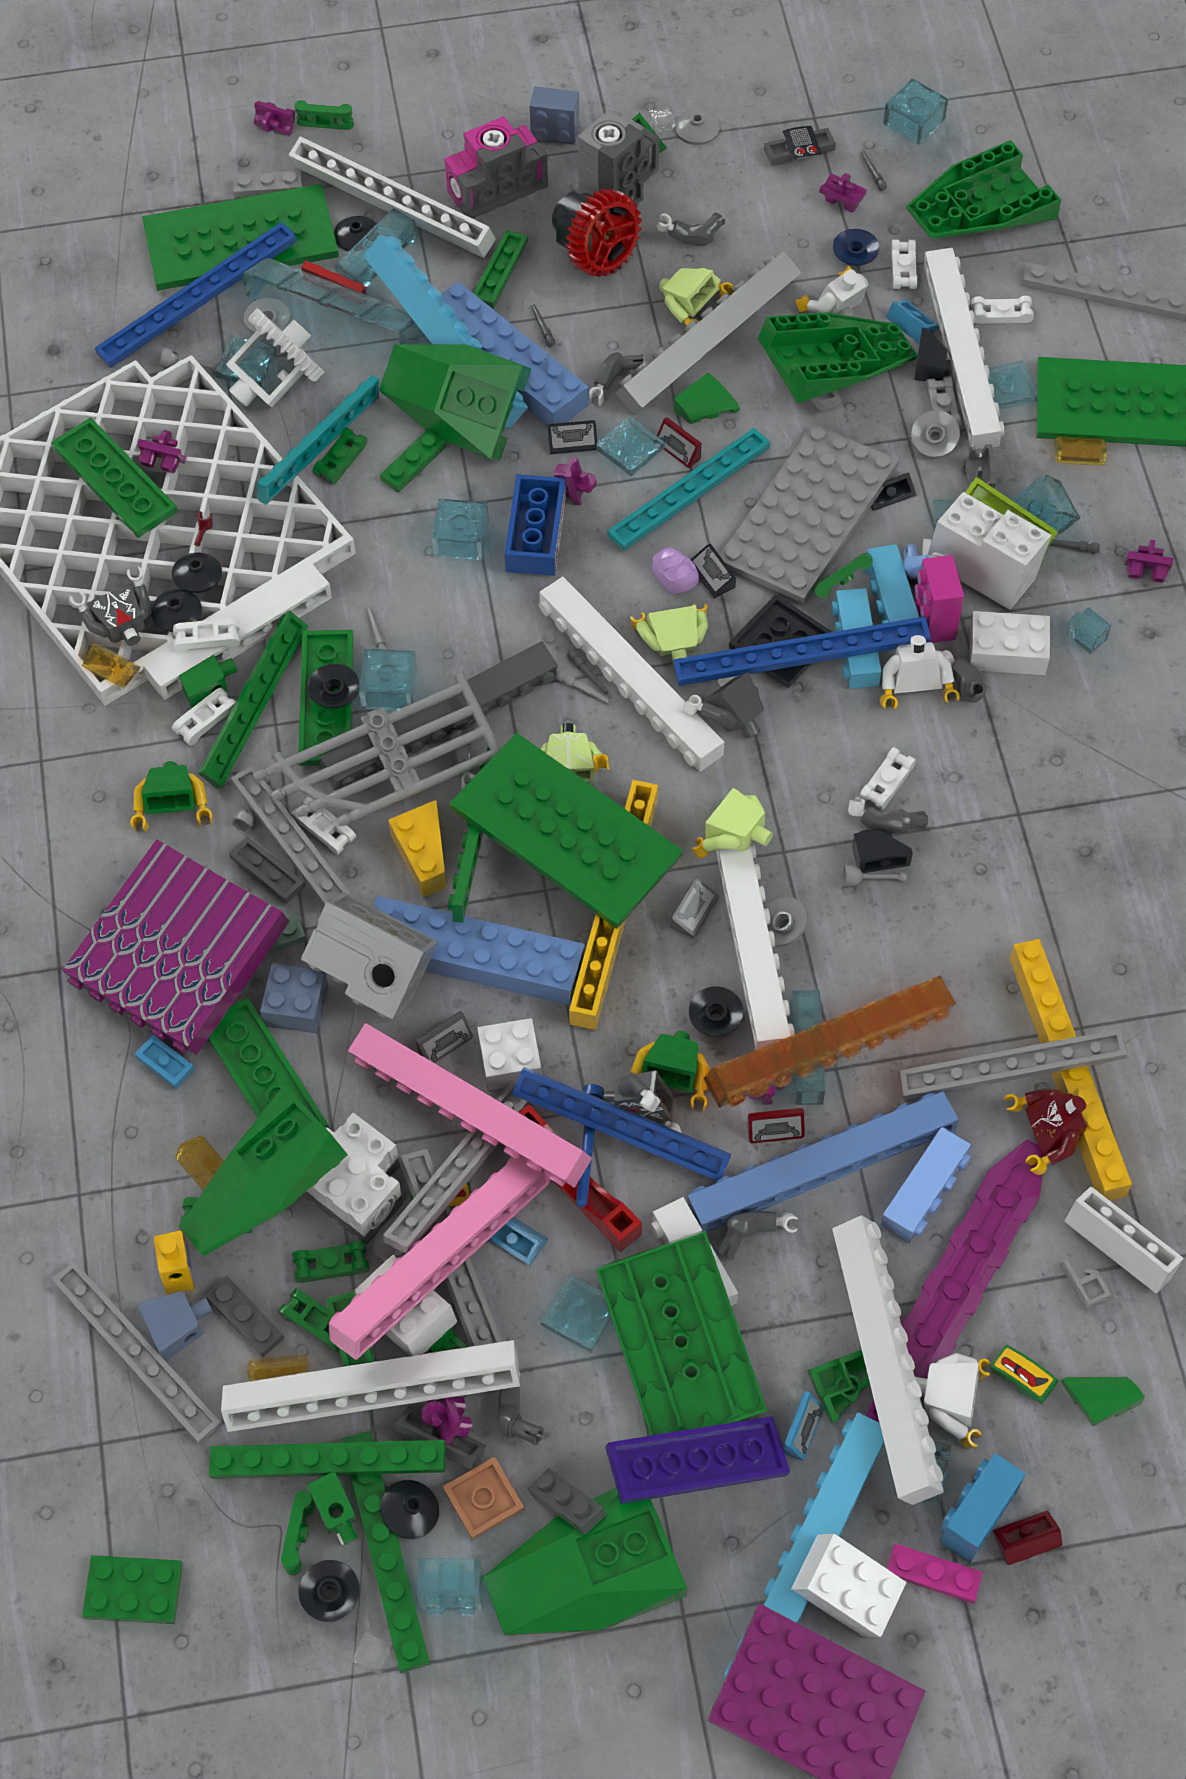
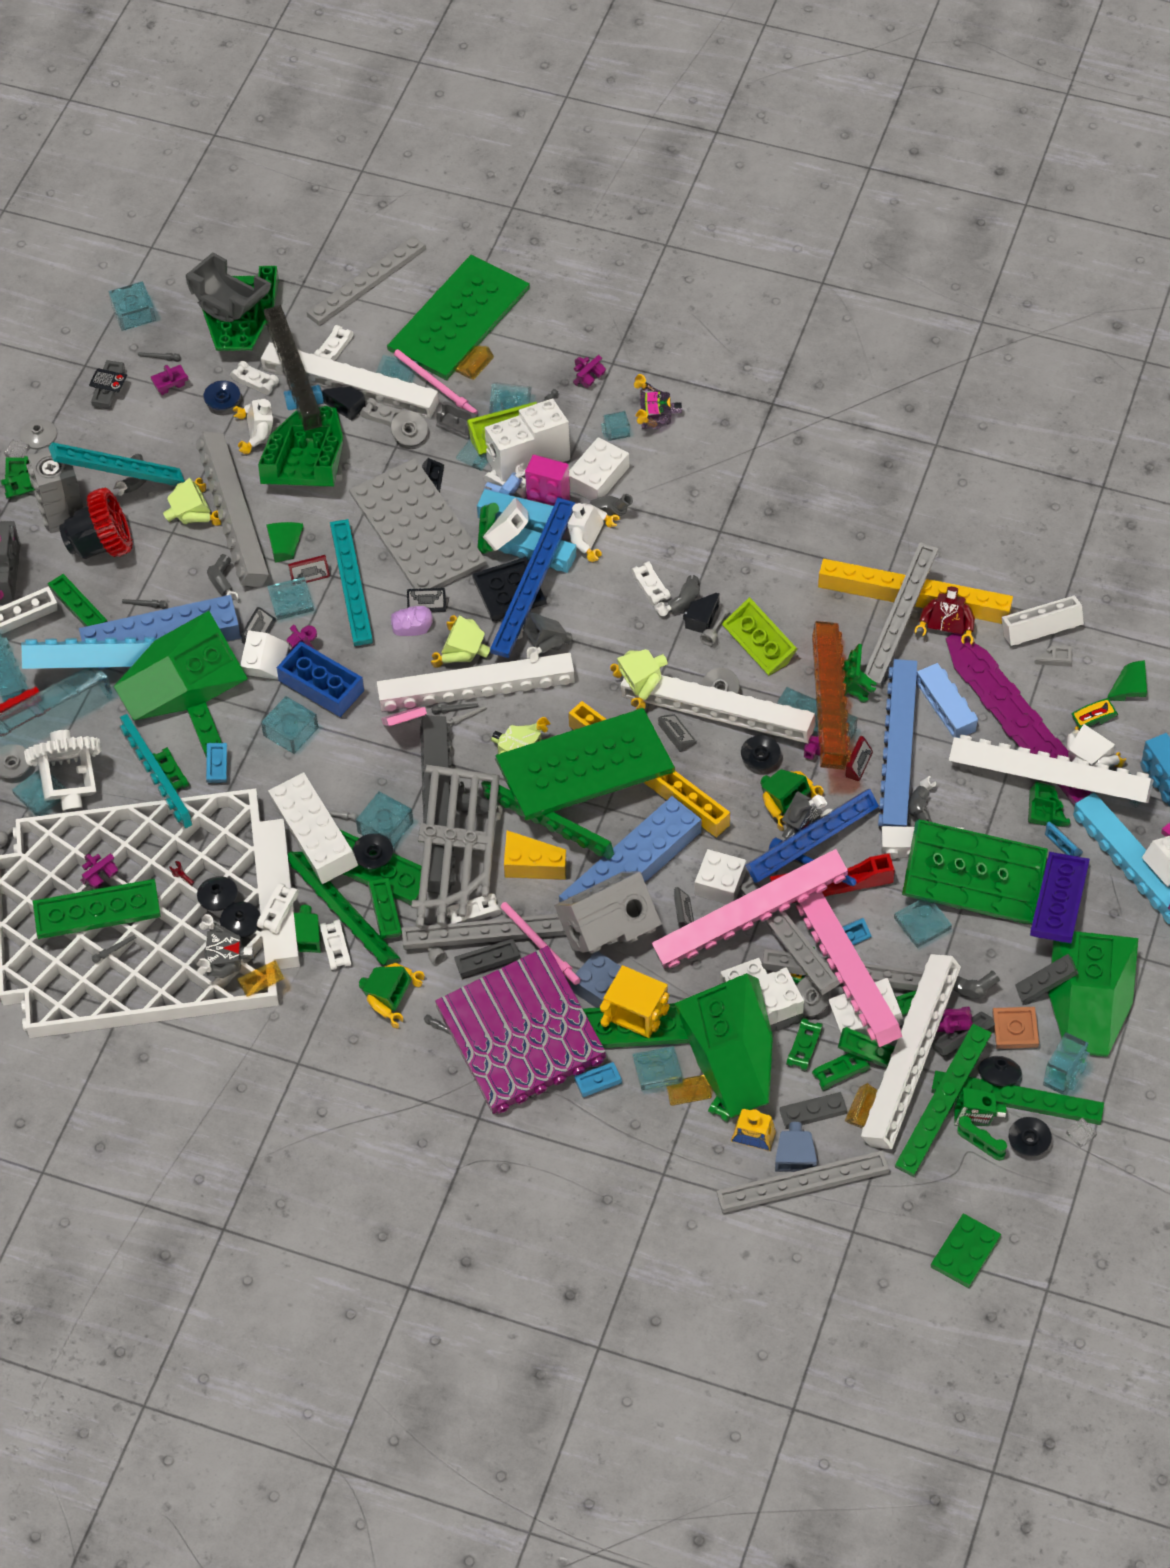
camera: 60 degrees left, 5 degrees down
none -> teal plate [48,442,185,486]
none -> dark grey piece [92,935,136,964]
none -> dark grey cylinder [186,252,271,322]
none -> dark azure plate [206,743,227,783]
none -> white slope [240,631,289,680]
none -> clear smoke brick [263,305,322,431]
none -> white brick [268,772,358,884]
none -> green plate [368,878,402,939]
none -> bright pink tile [381,707,427,726]
none -> bright pink bar [394,349,478,415]
none -> white slope [483,498,528,551]
none -> bright pink bar [500,902,581,985]
none -> yellow container [600,965,670,1038]
none -> clear light blue plate [632,1046,683,1091]
none -> torso [634,374,682,430]
none -> lime slope [722,597,797,676]
none -> green plate [839,644,877,702]

